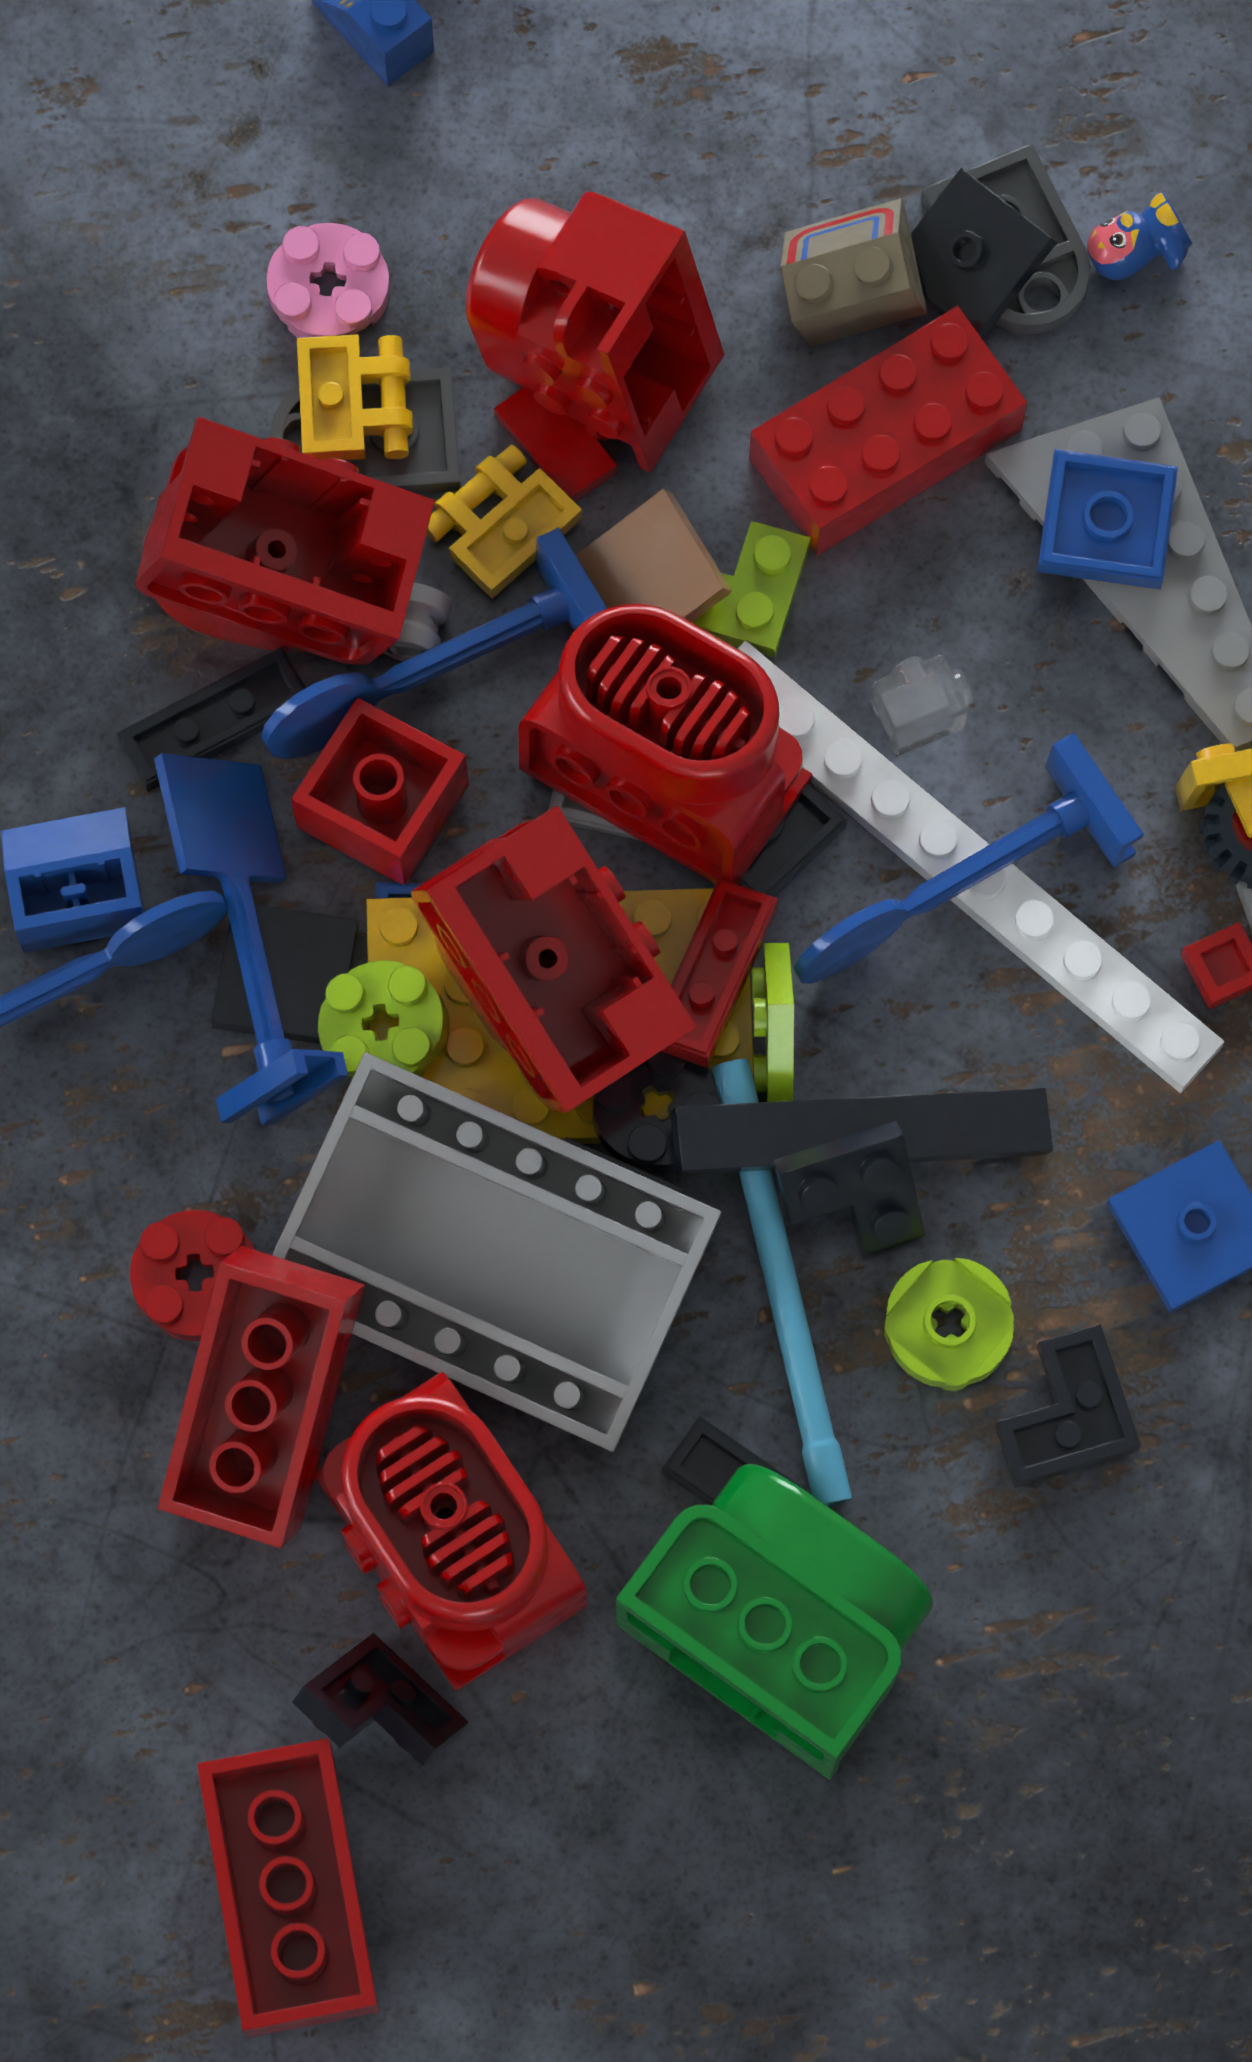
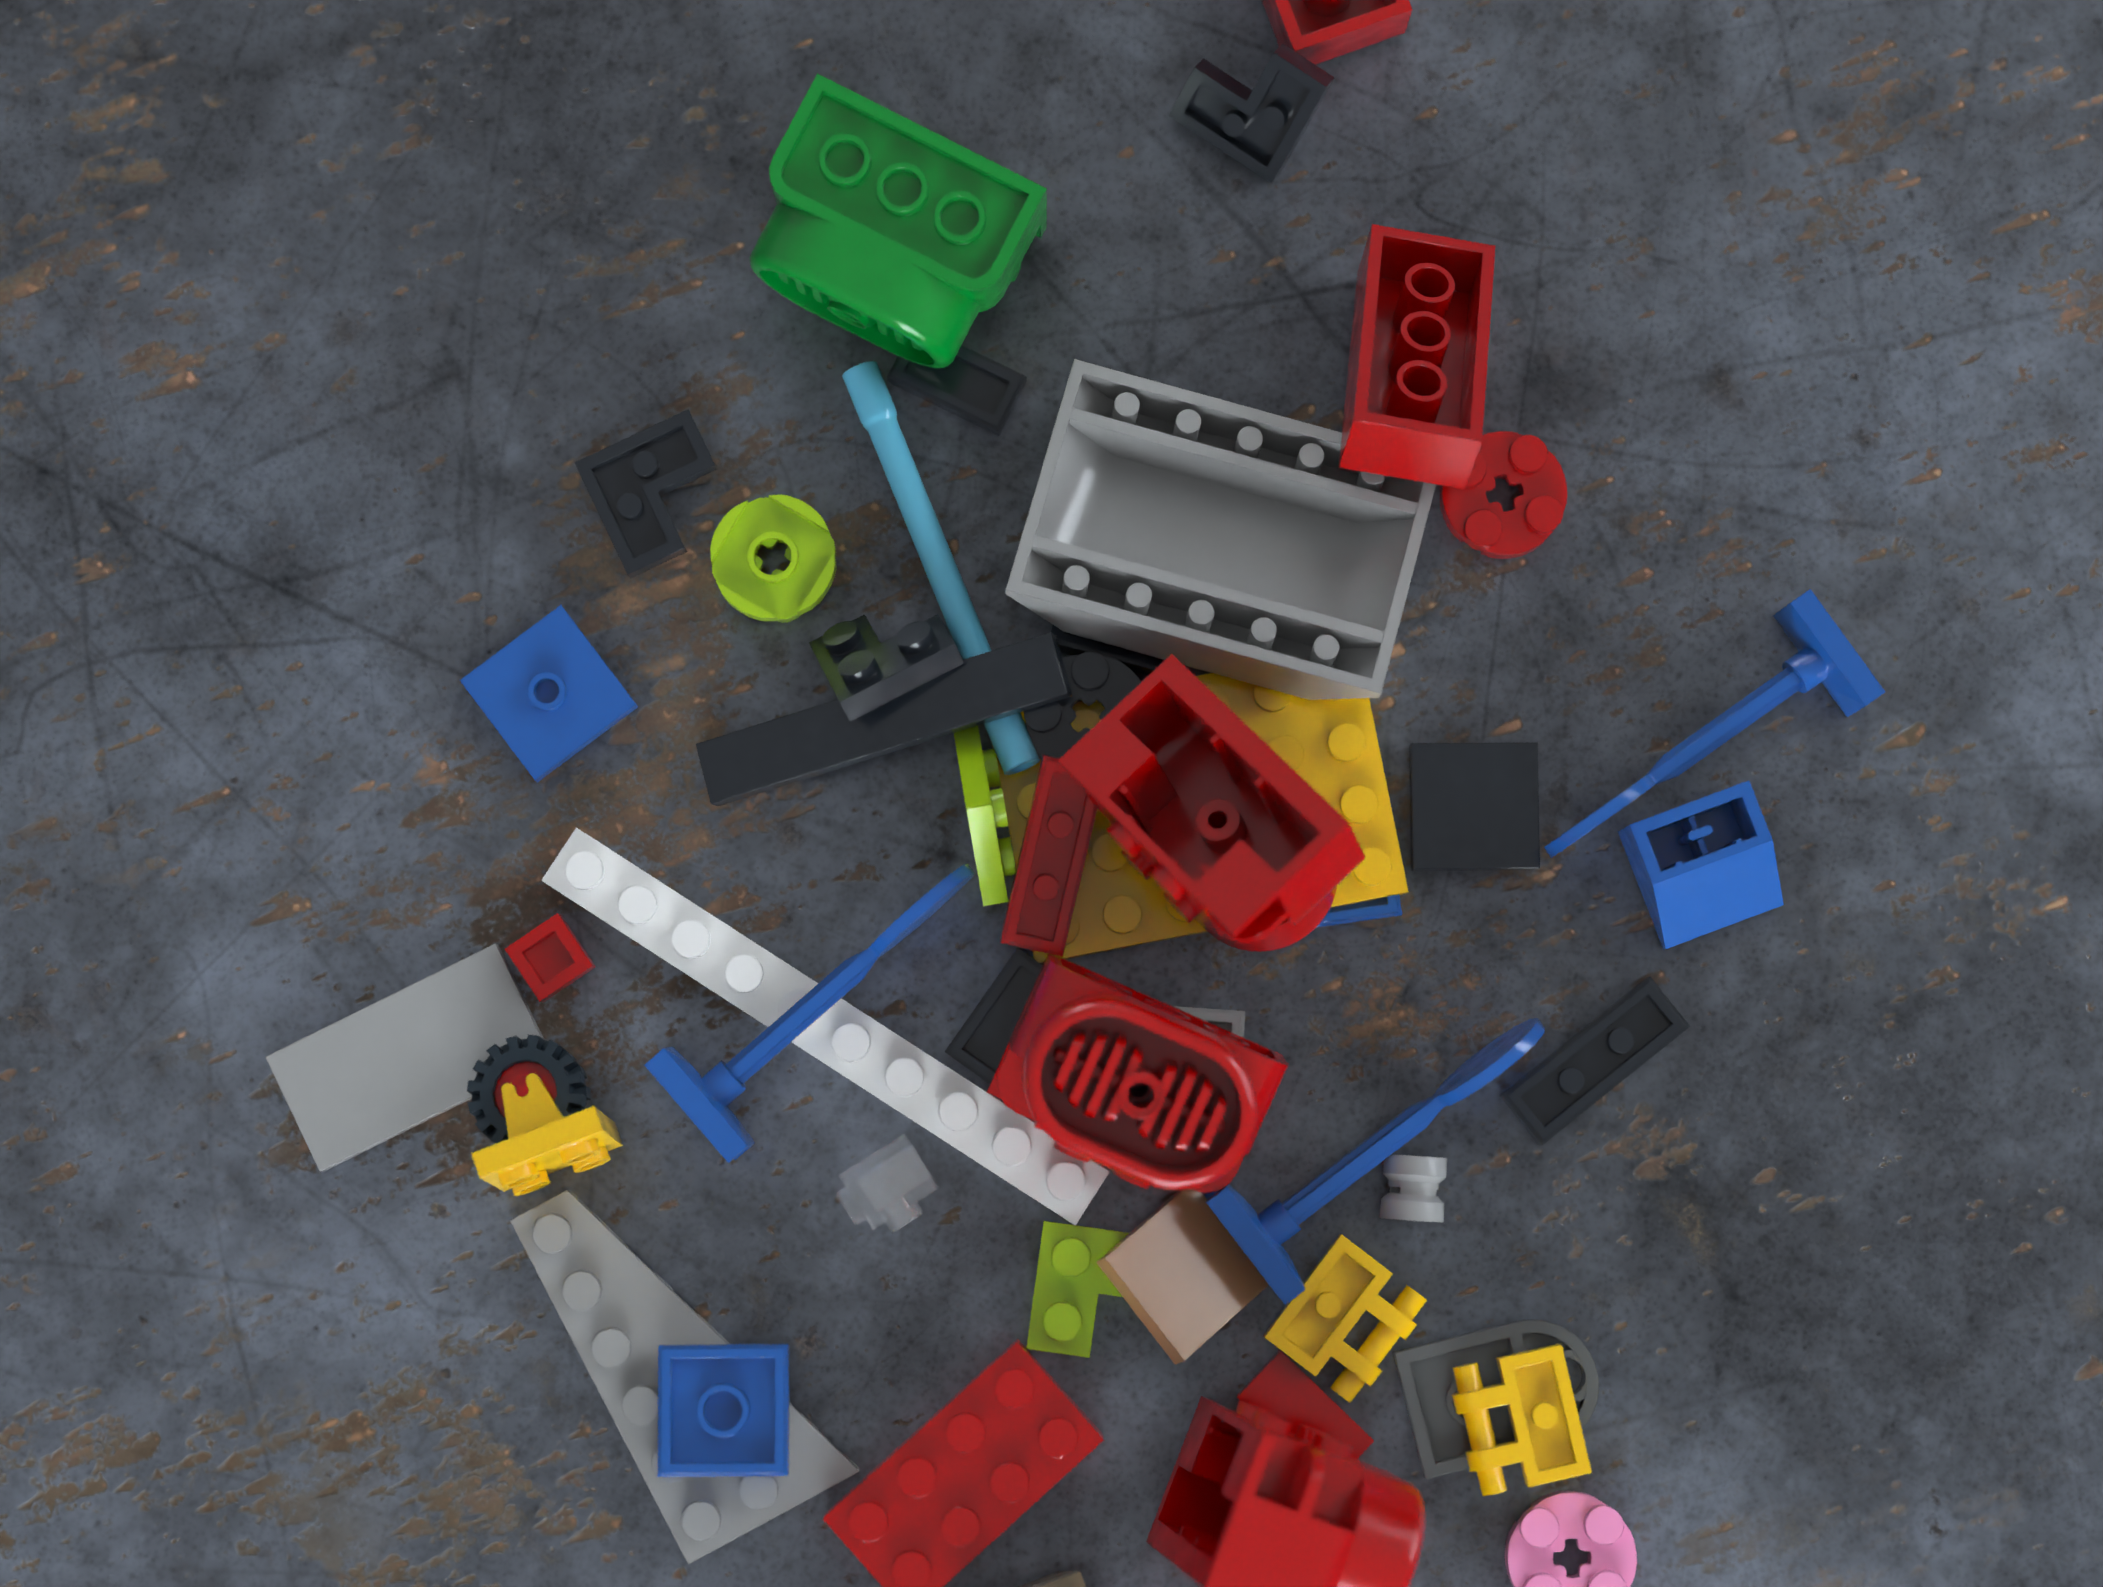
camera: 170 degrees right, 10 degrees up
red brick [135,417,435,665] -> none
blue piece [154,753,348,1125] -> none
red brick [291,697,469,886] -> none
red brick [314,1371,587,1692] -> none
lime plate [318,960,449,1080] -> none

